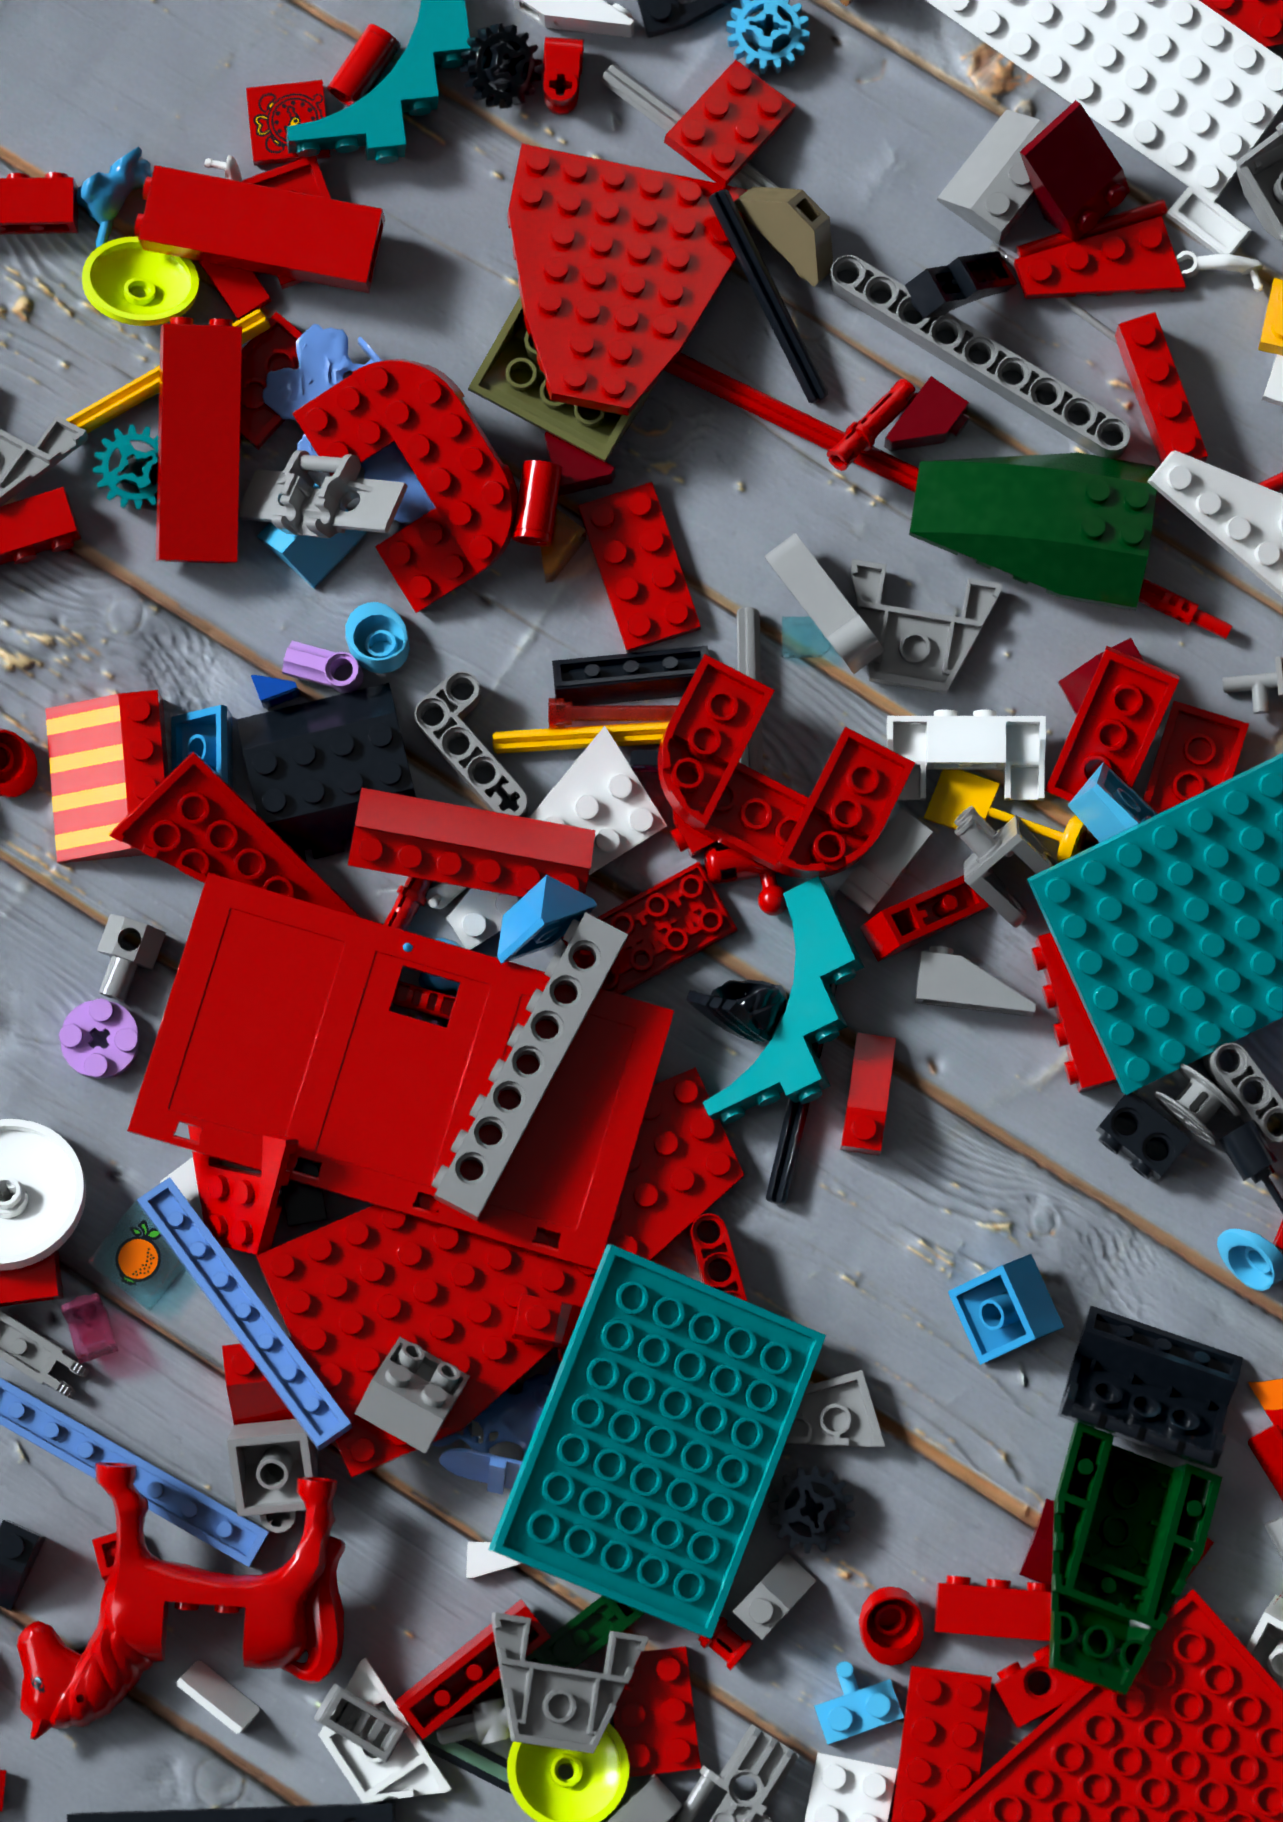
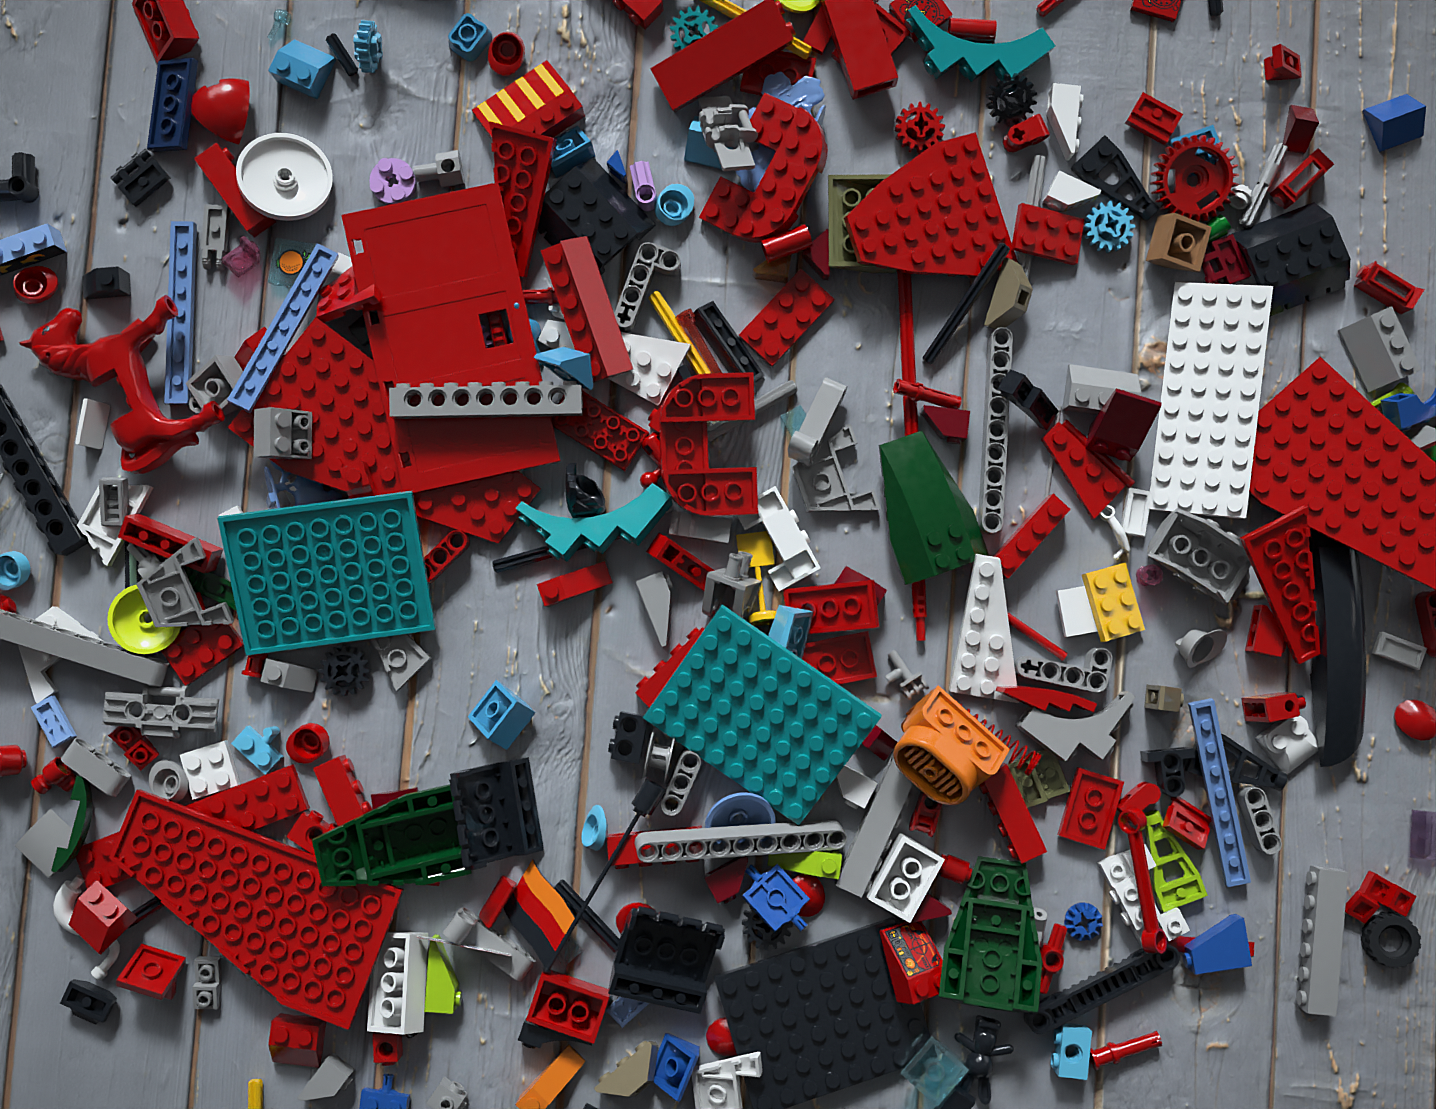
camera: 60 degrees right, 5 degrees up
none -> red gear [894,102,945,154]
none -> white slope [1043,171,1101,212]

